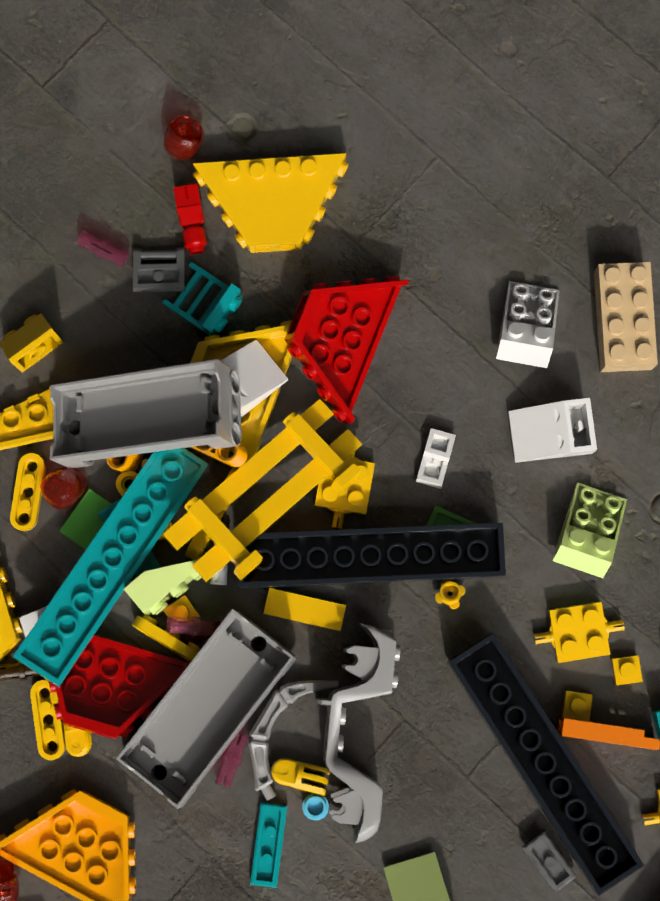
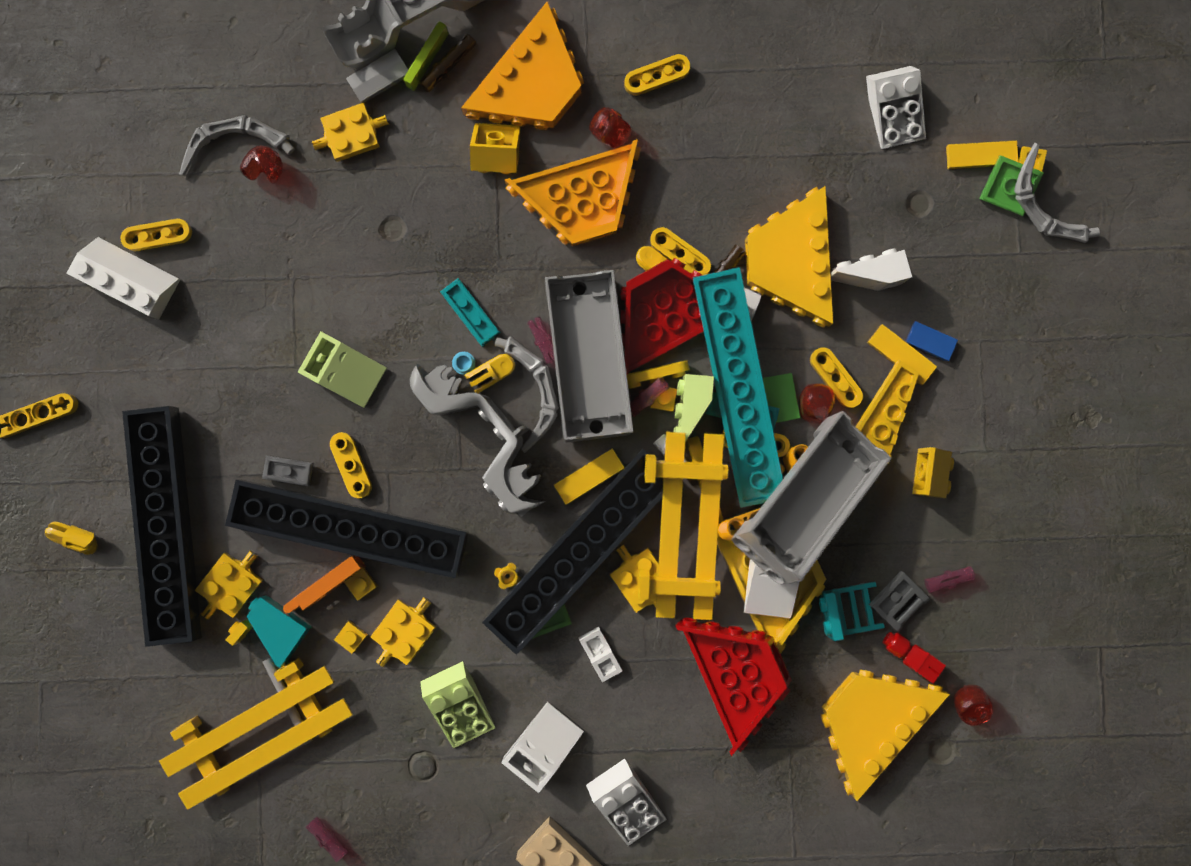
camera: 130 degrees right, 5 degrees up
none -> yellow plate [330,432,372,498]

